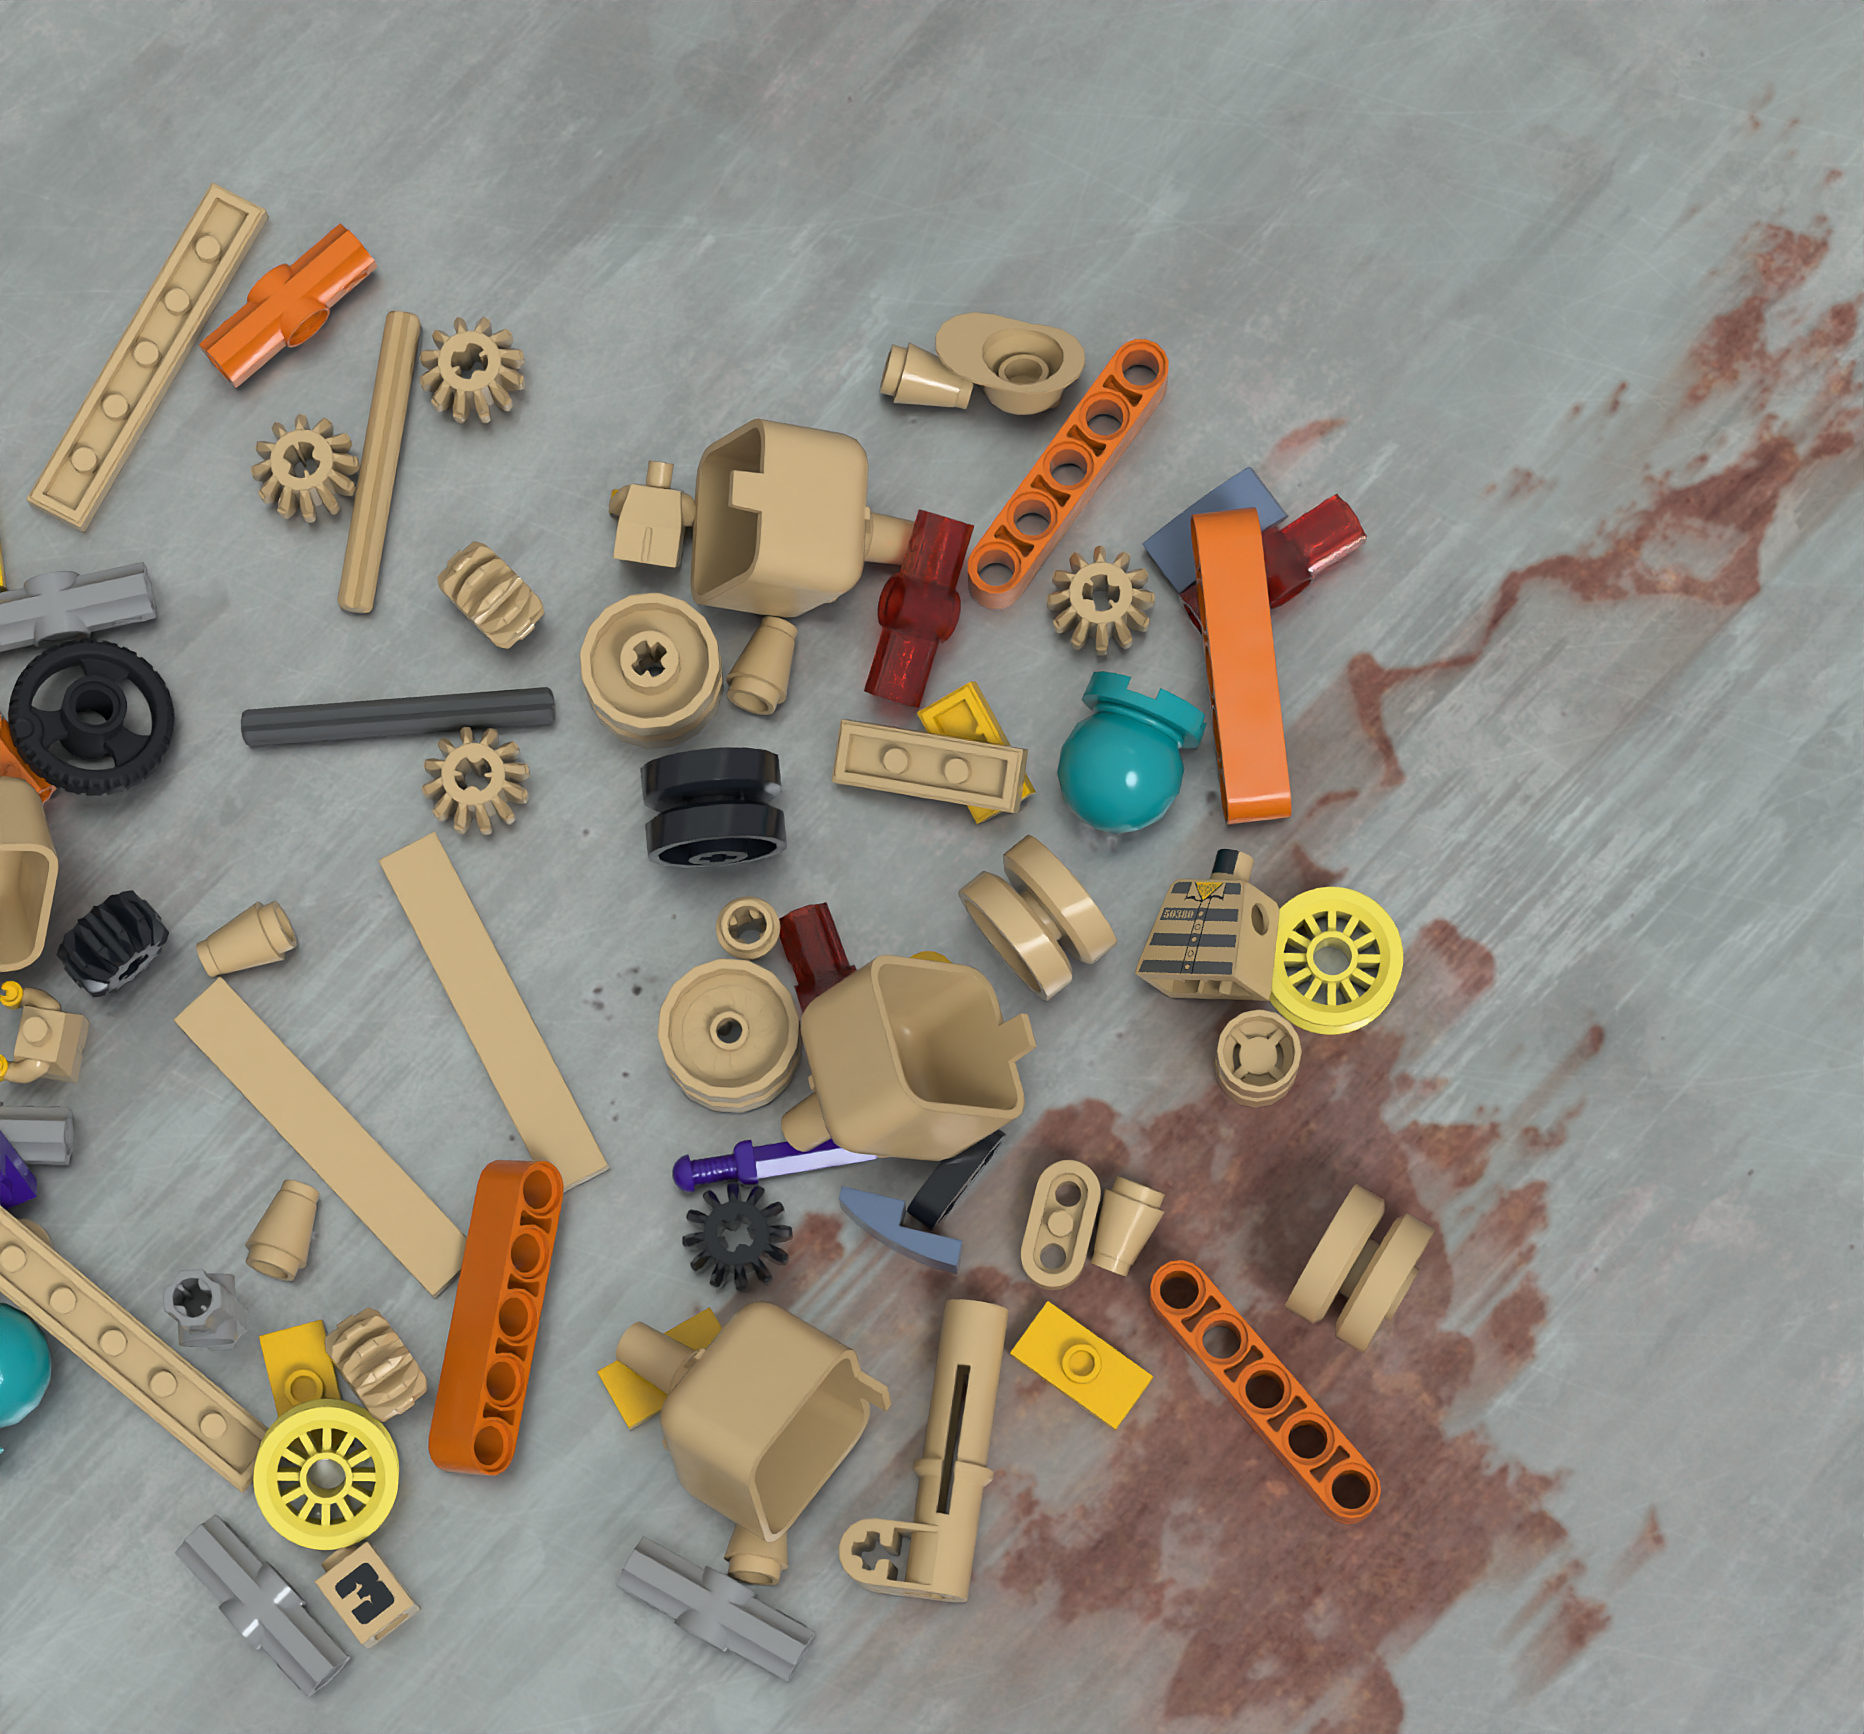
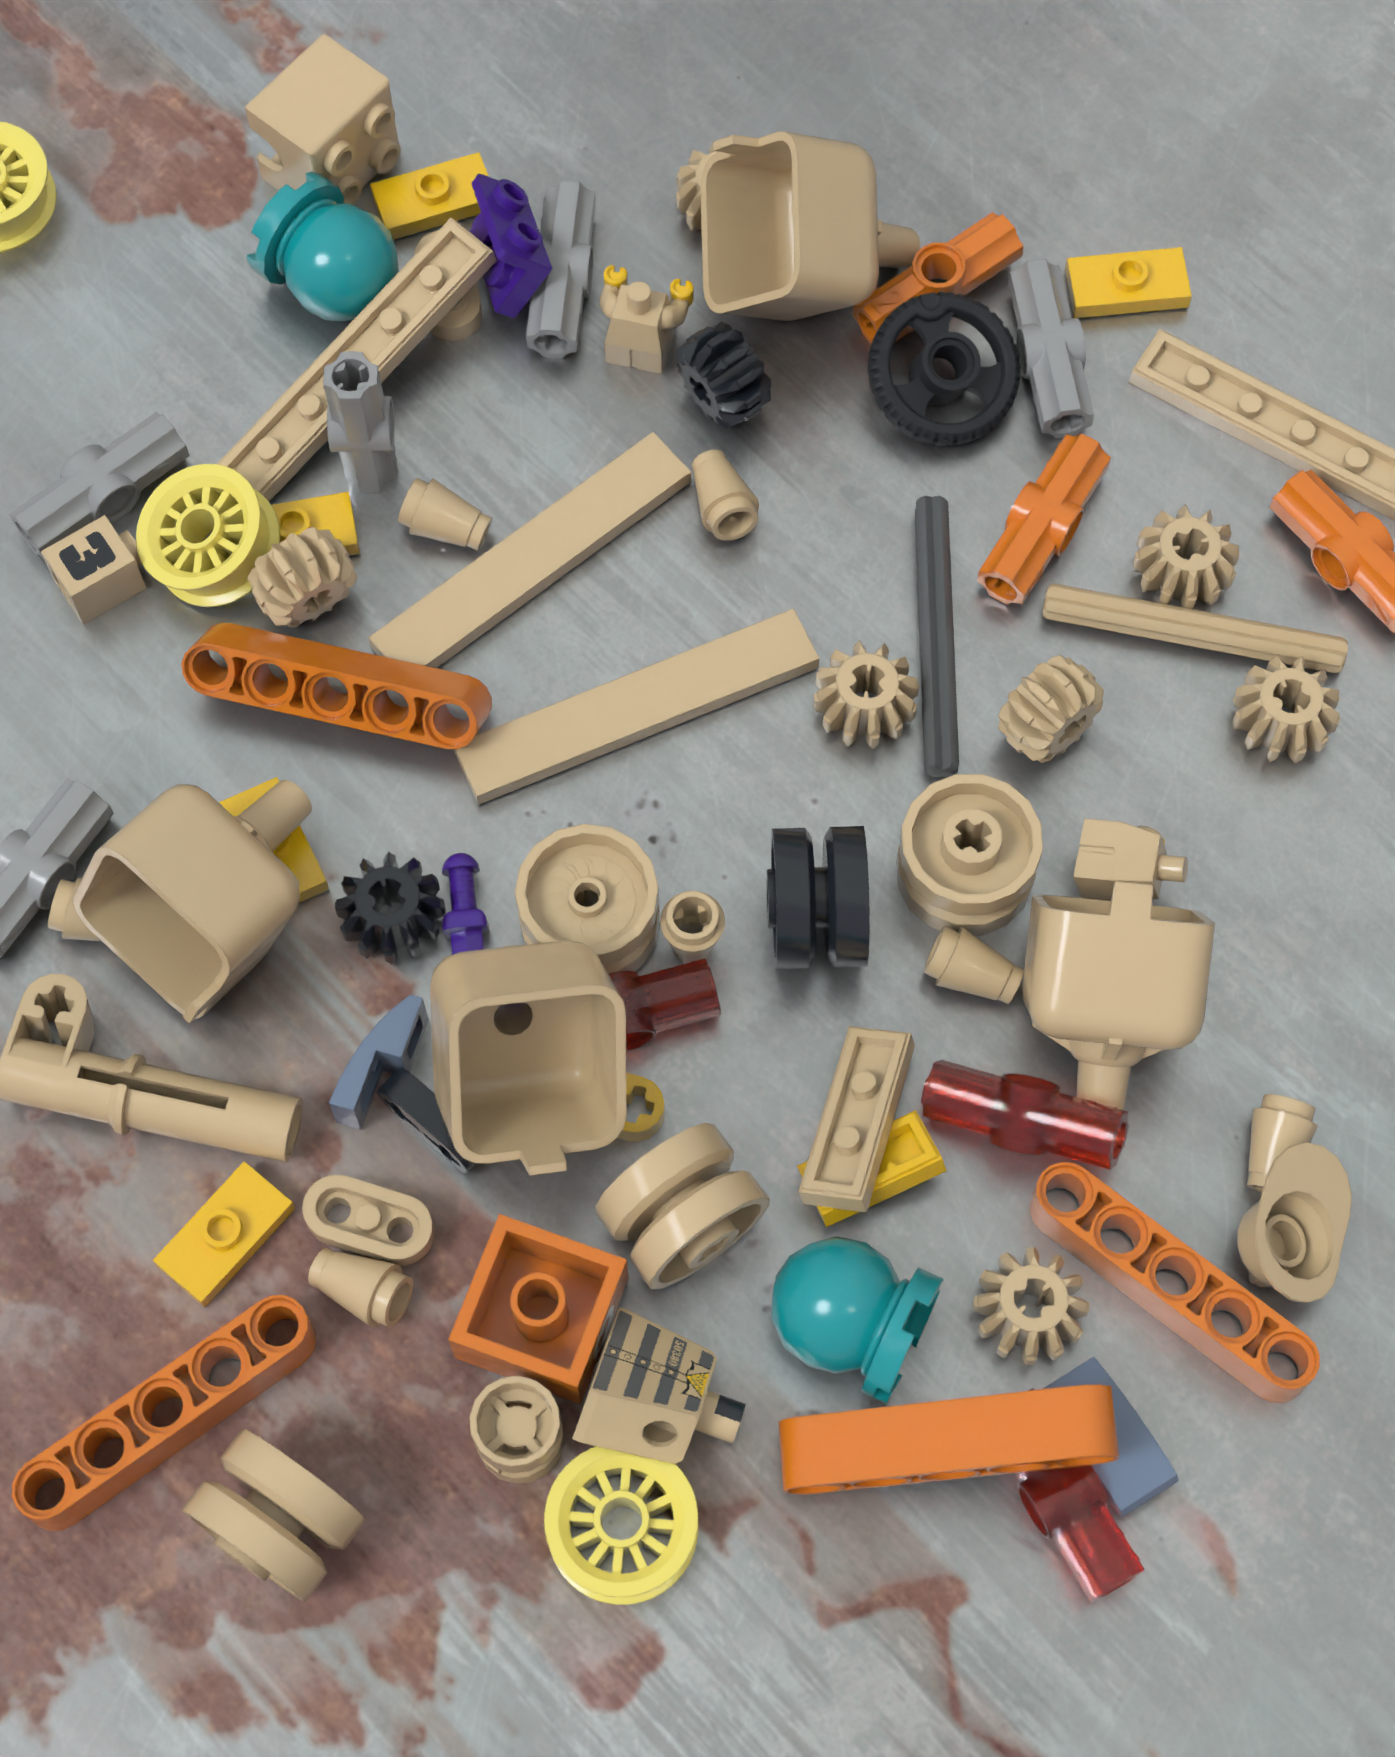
camera: 90 degrees right, 10 degrees down
none -> orange brick [448,1214,629,1404]
none -> orange piece [977,433,1111,605]

